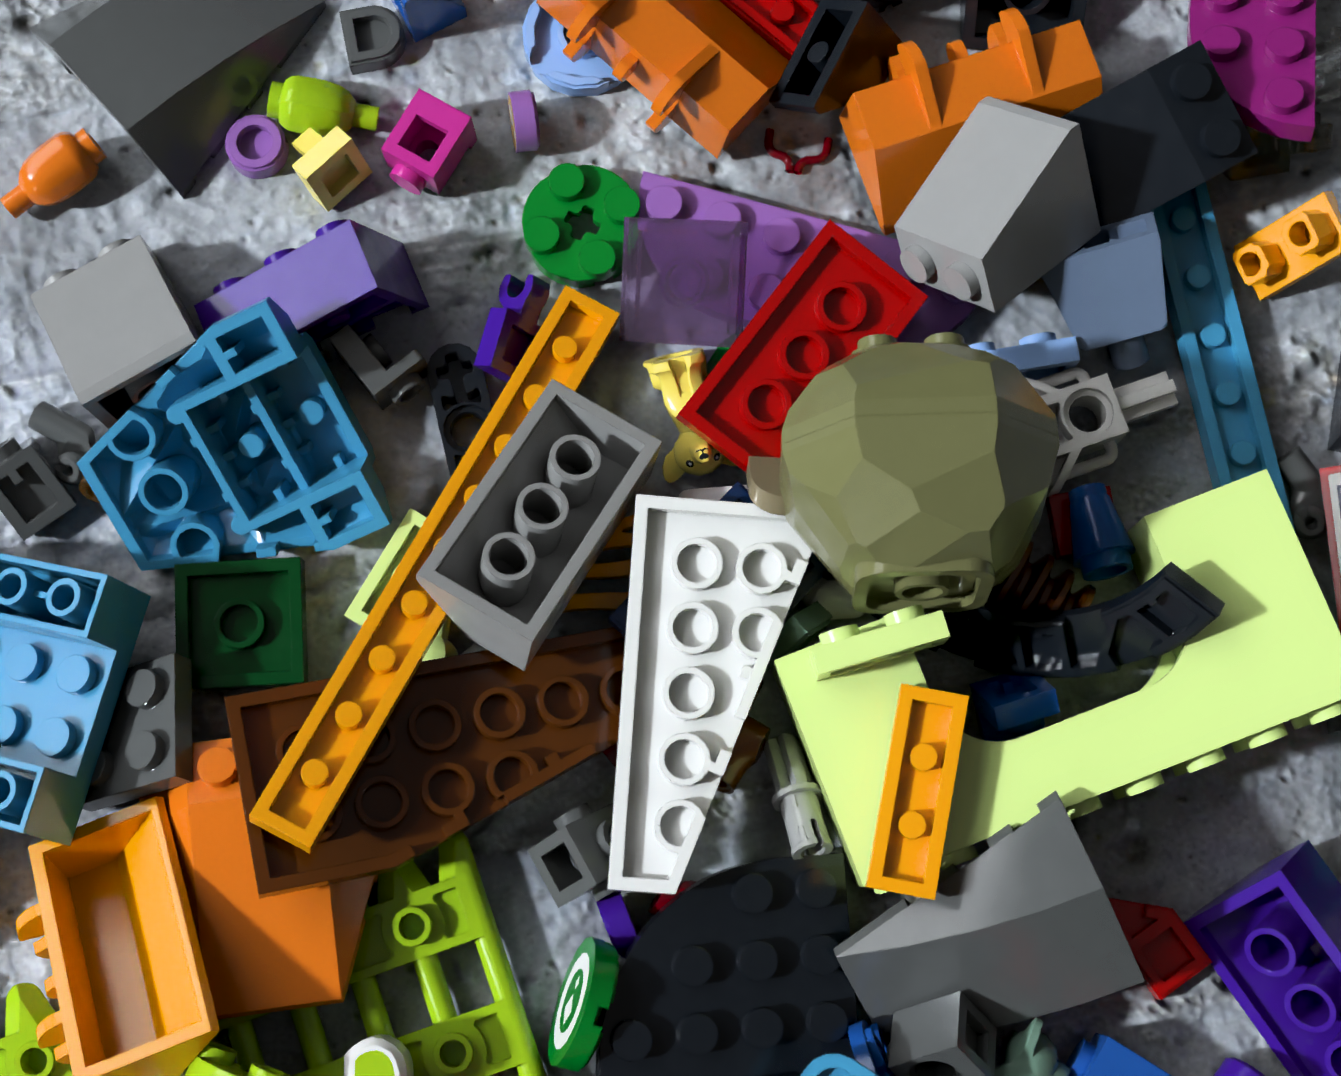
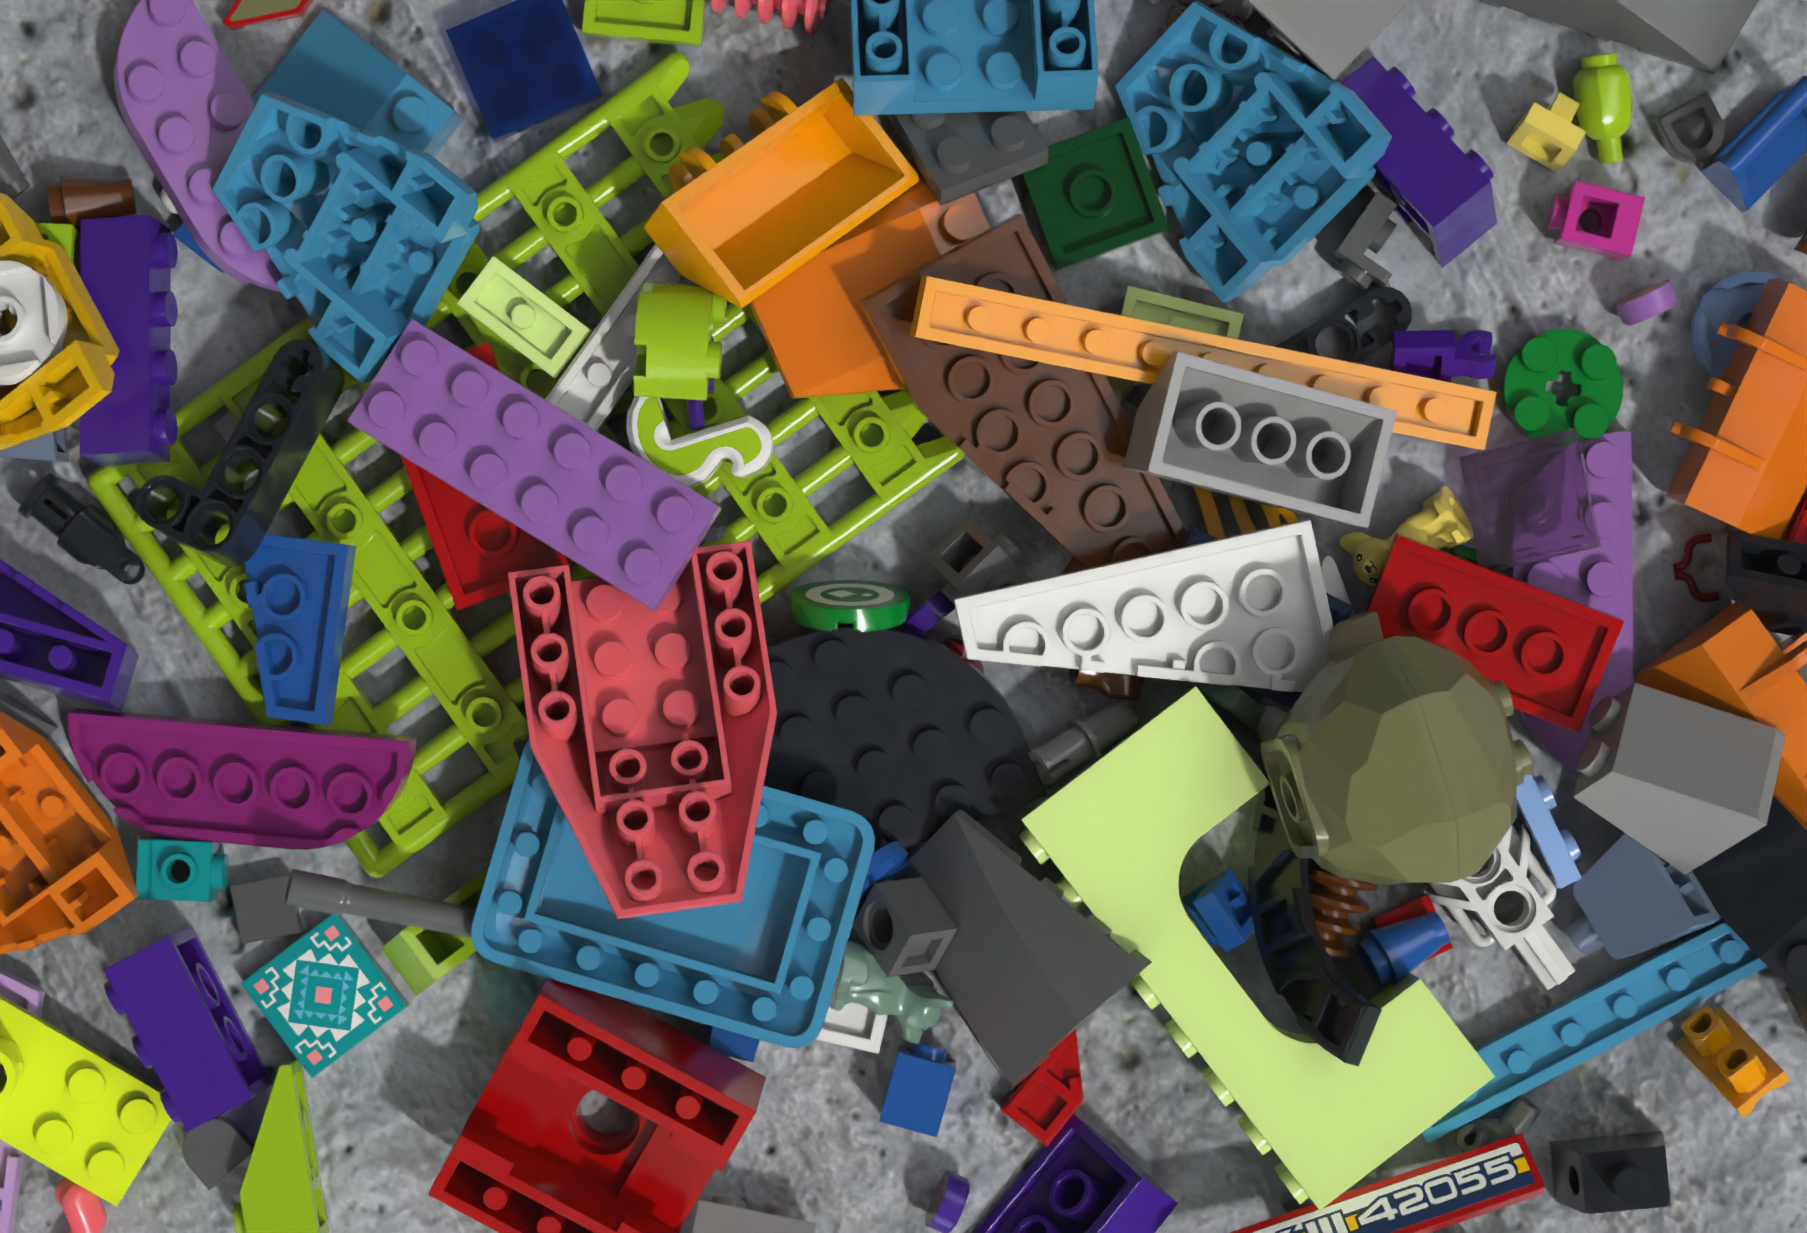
camera: 65 degrees right, 10 degrees up
medium lavender tile [225,115,289,179] -> none
yellowish green plate [809,605,950,682] -> none
light orange plate [865,683,969,900] -> none

